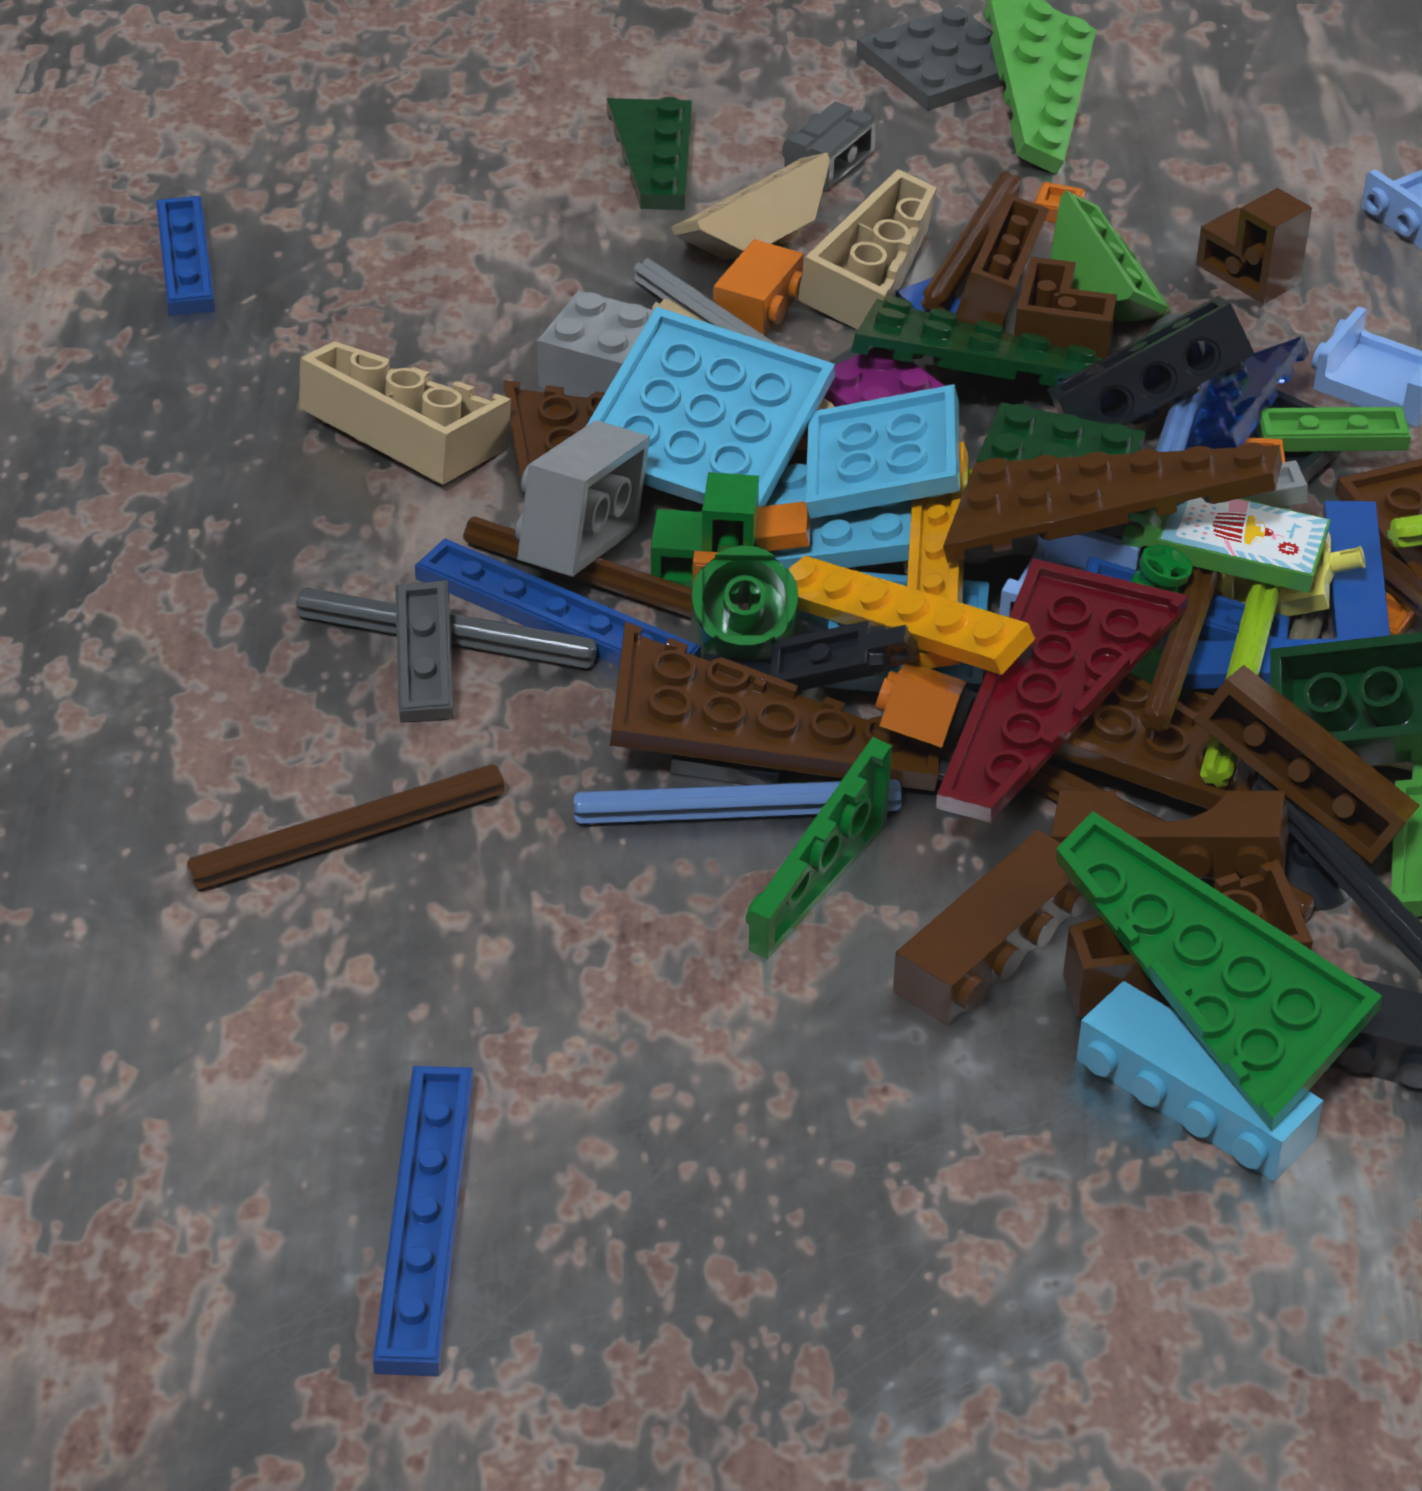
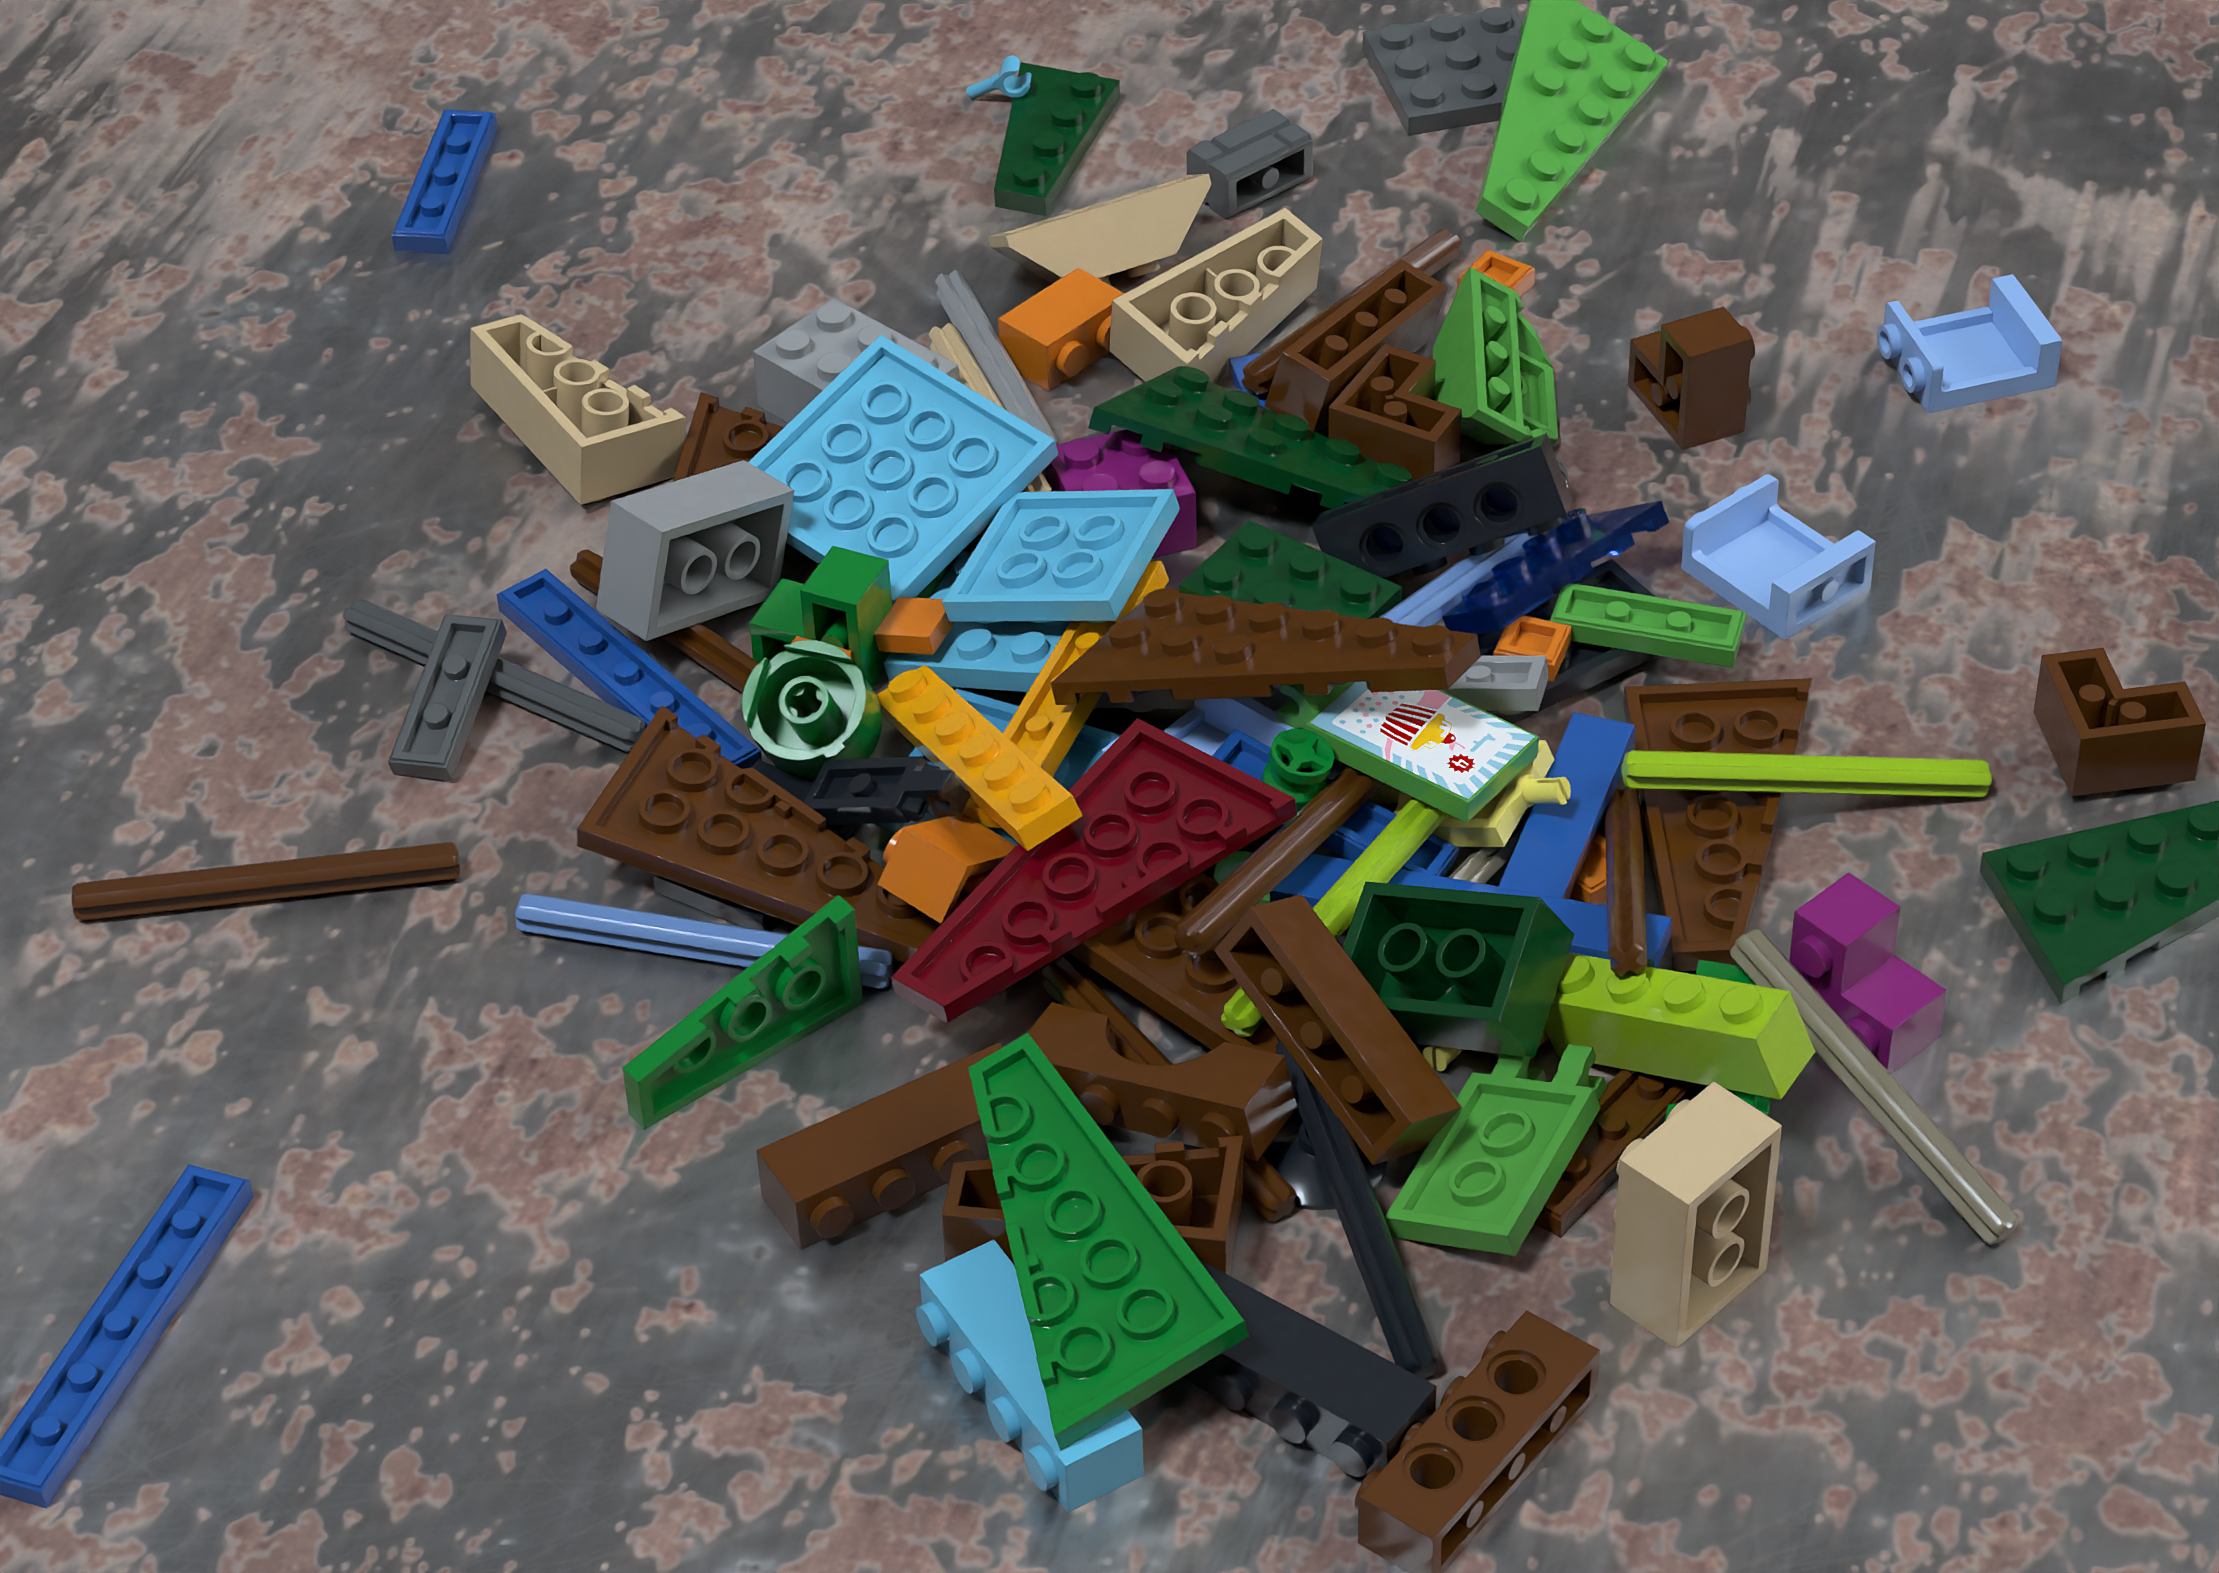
camera: 20 degrees right, 0 degrees up
none -> medium azure hand [966,55,1032,99]

